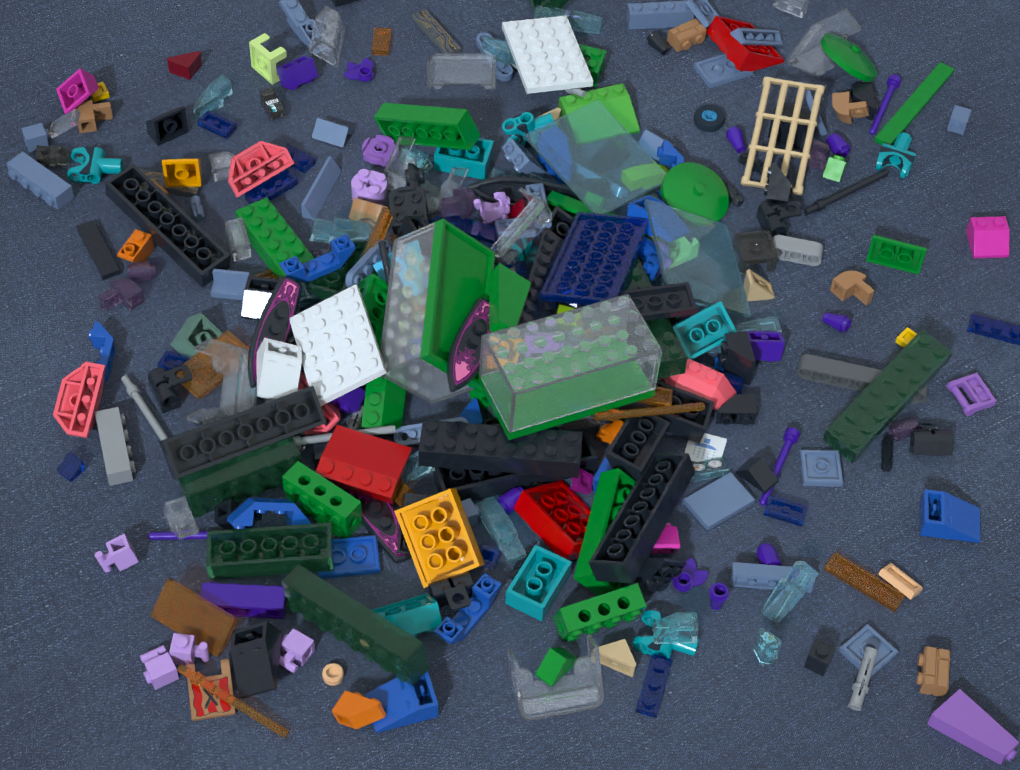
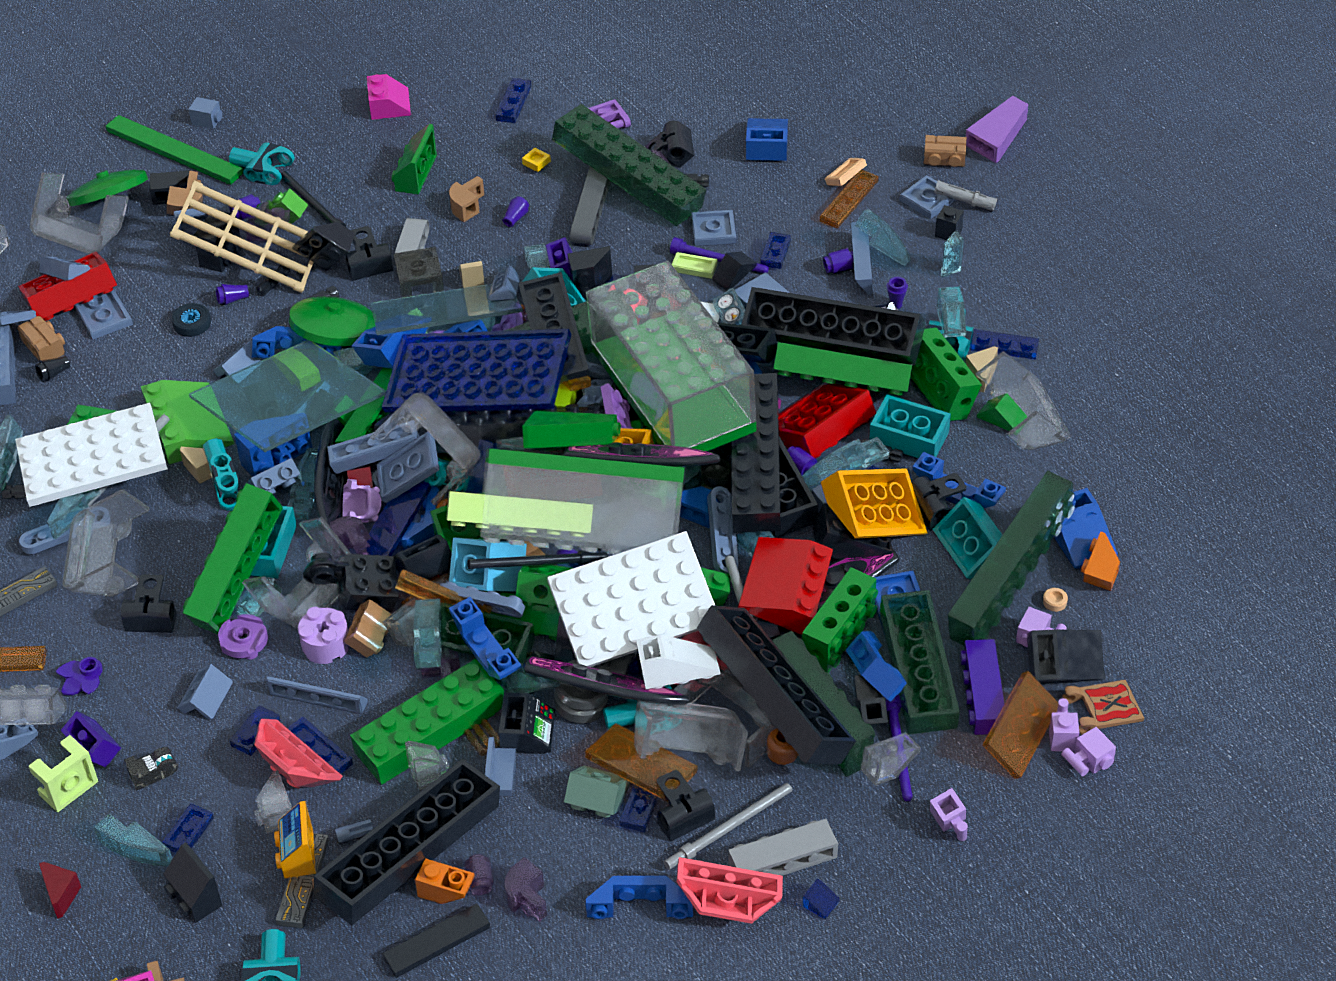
camera: 90 degrees left, 5 degrees down
clear orange bar [177,664,290,738] -> none
dark purple piece [869,74,902,135] -> none
none -> black piece [121,574,177,633]
none -> sand blue slope [489,265,520,301]
none -> yellowish green tile [671,252,717,279]

